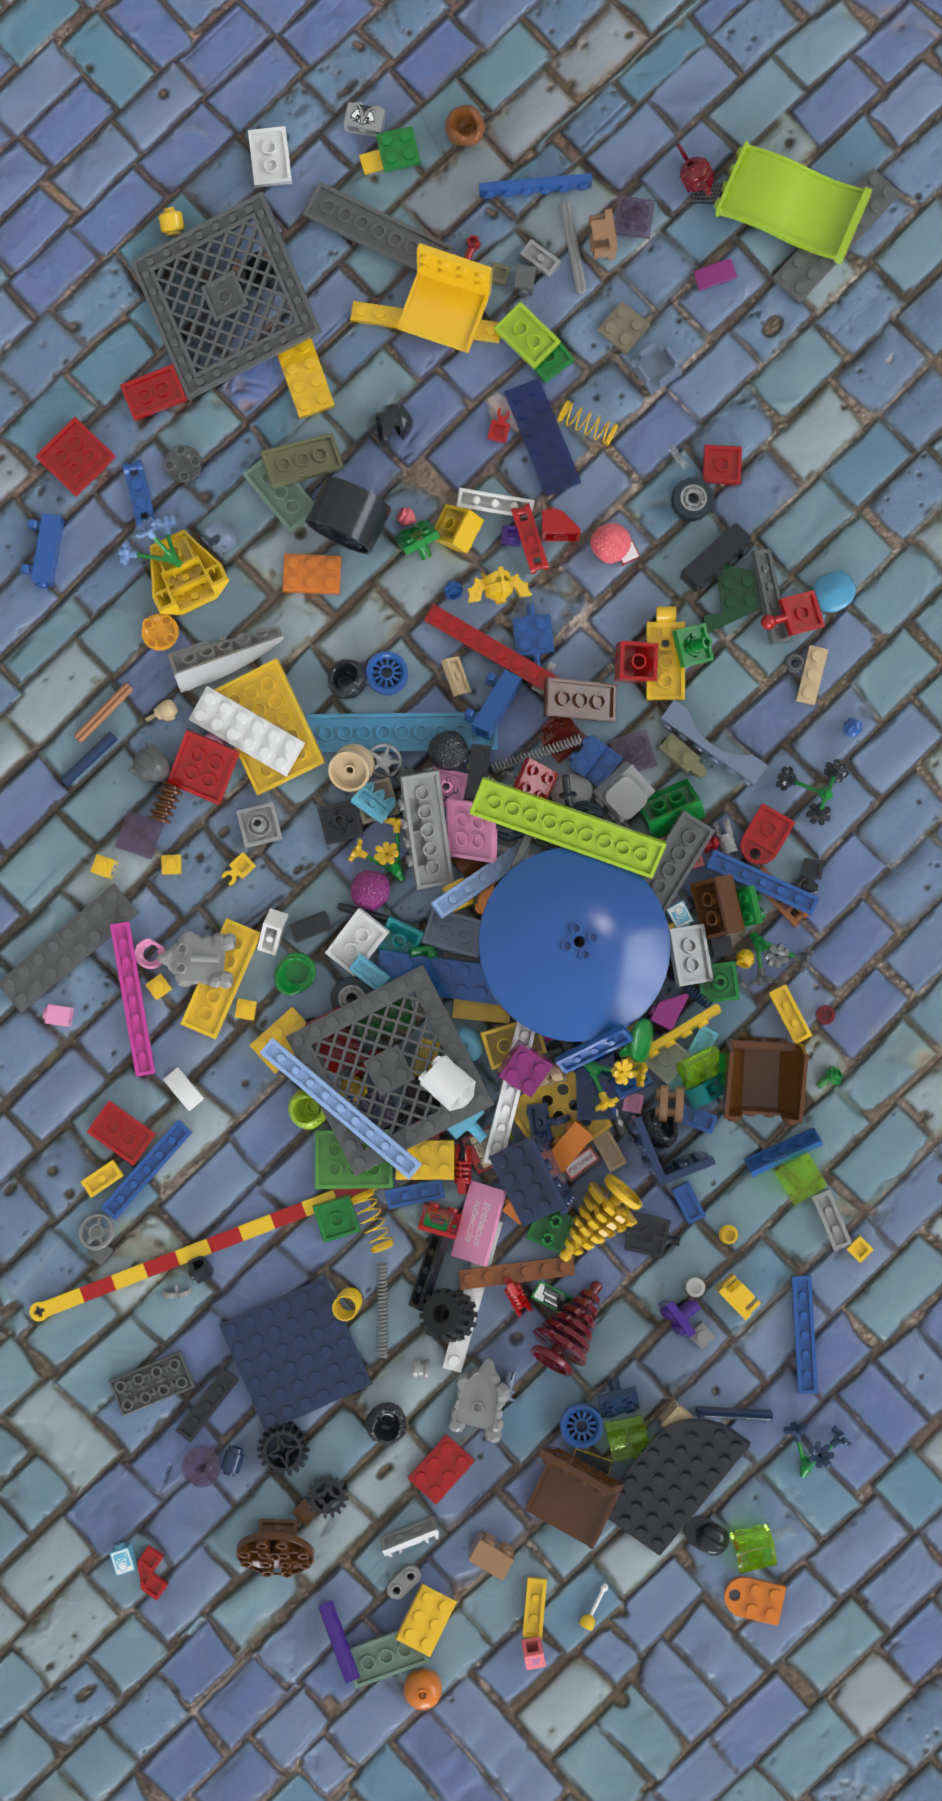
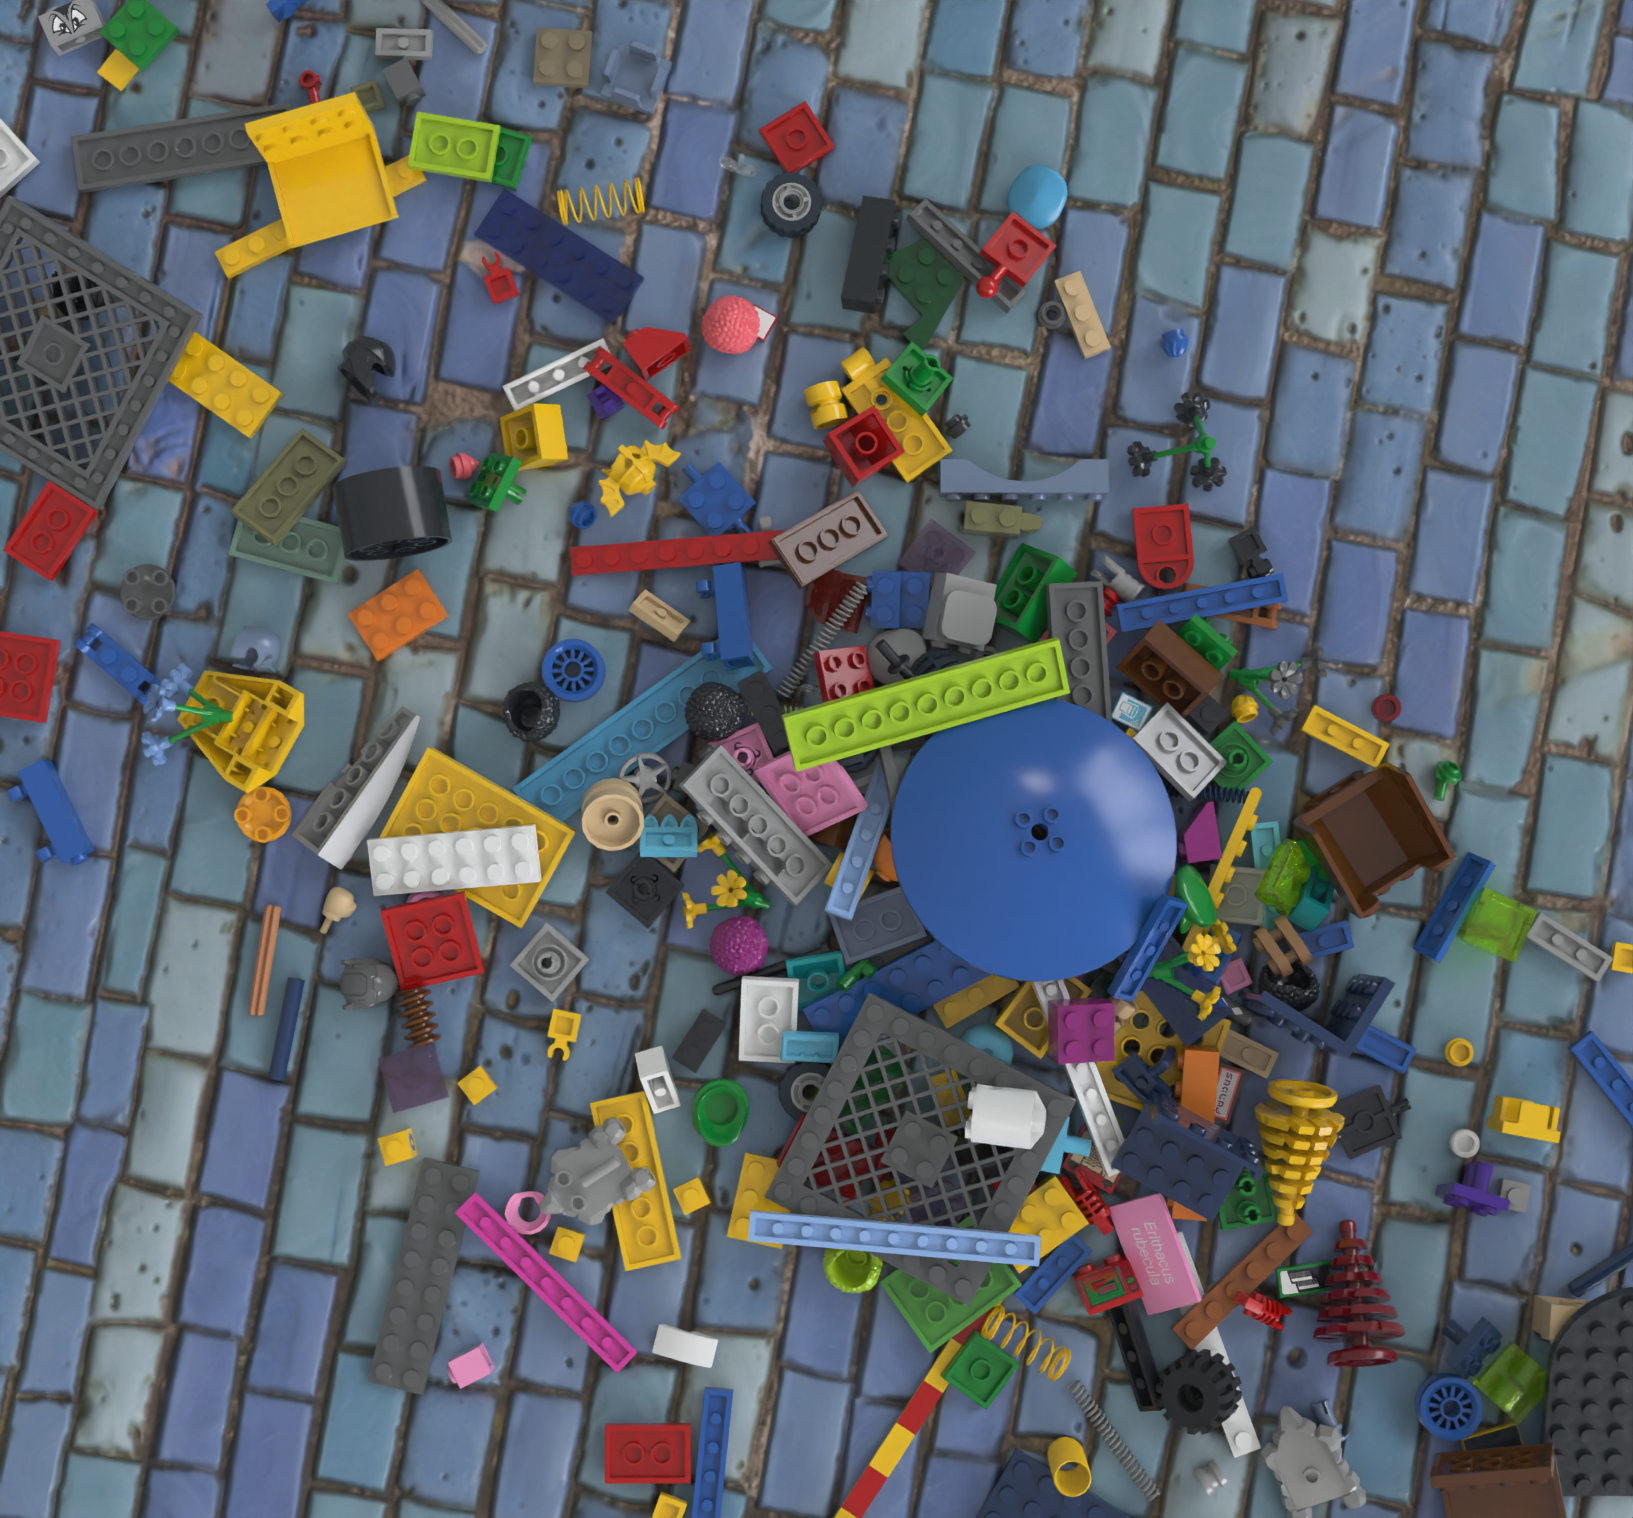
camera: 35 degrees left, 0 degrees up
none -> yellow wheel [804,381,848,430]
none -> black plate [945,414,971,439]

